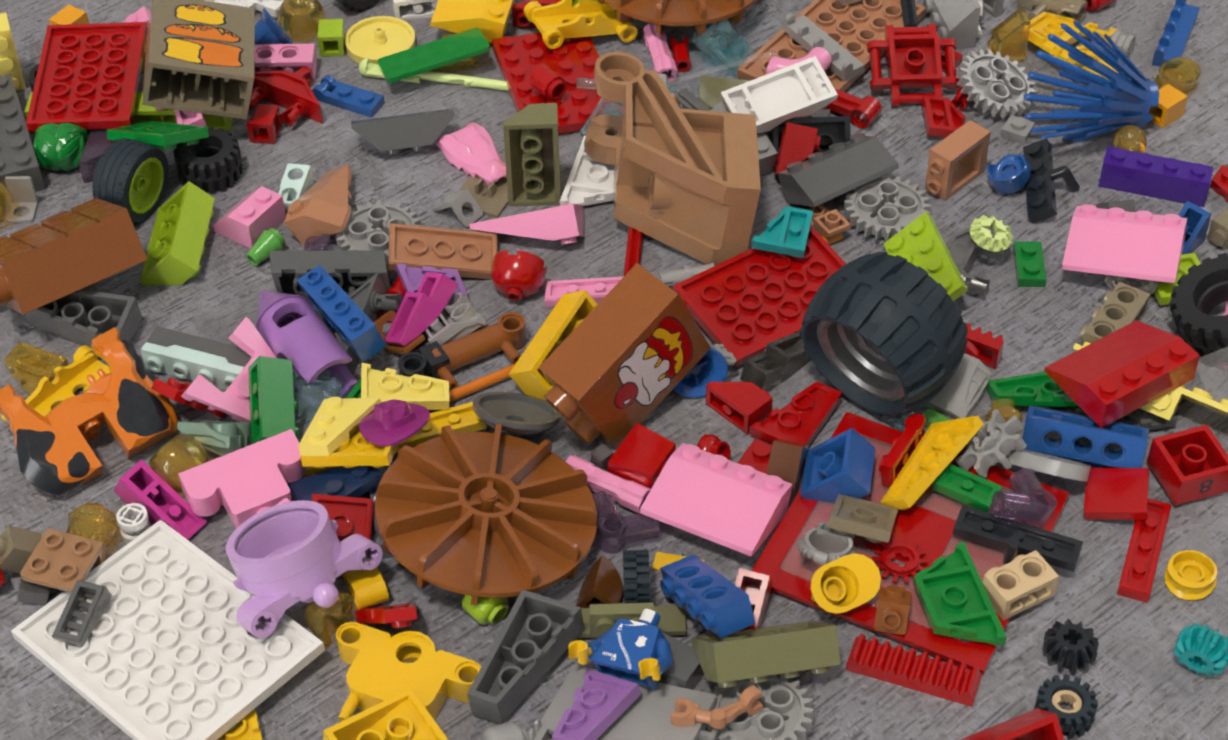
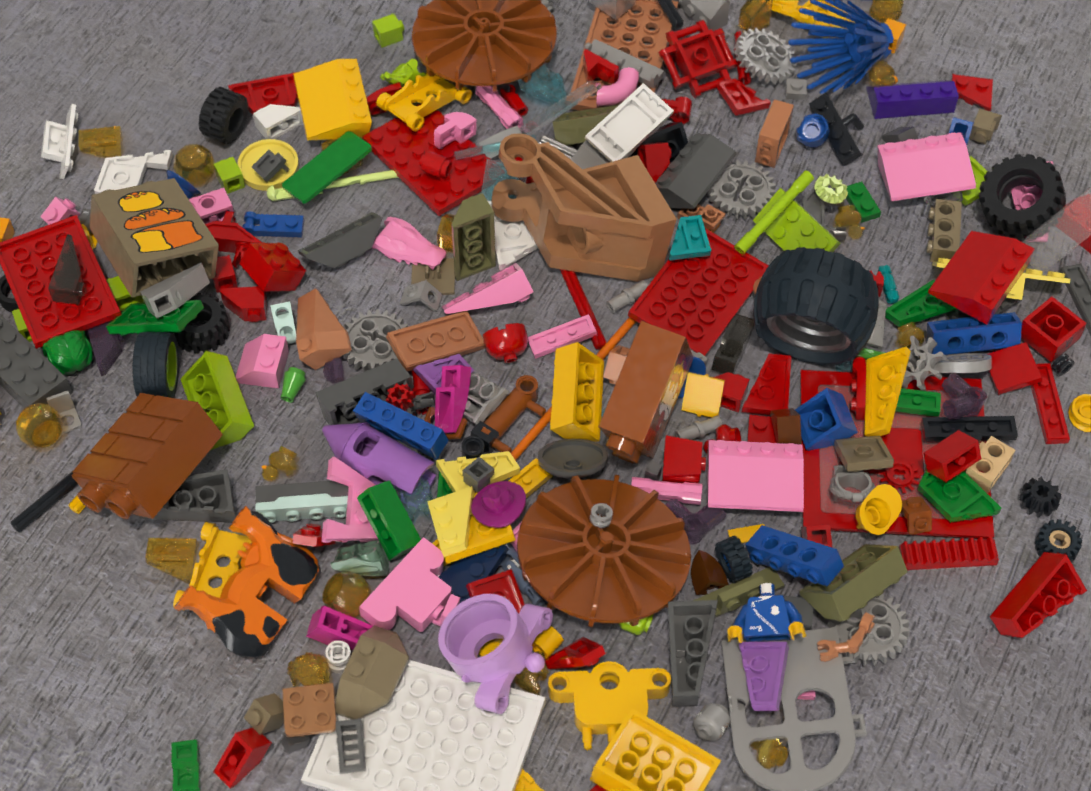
camera: 25 degrees left, 10 degrees up
none -> clear smoke slope [48,234,87,305]
none -> light grey slope [140,263,210,318]
none -> red slope [220,286,267,322]
none -> red brick [239,242,306,292]
none -> dark grey bracket [252,149,290,182]
none -> clear yellow animal [261,446,297,481]
none -> dark tan wedge [335,625,409,719]
none -> red gear [386,383,416,411]
none -> bright pink brick [434,112,477,149]
none -> dark grey piece [462,457,494,493]
none -> red slope [583,49,619,85]
none -> light grey bush [590,503,613,528]
none -> light grey pin [675,415,722,440]
none -> yellow piece [681,372,725,418]
none -> lime piece [734,170,814,255]
none -> clear yellow animal [834,205,865,239]
none -> teal axle [878,265,900,304]
none -> red brick [923,430,982,482]
none -> black bush [1051,353,1075,376]

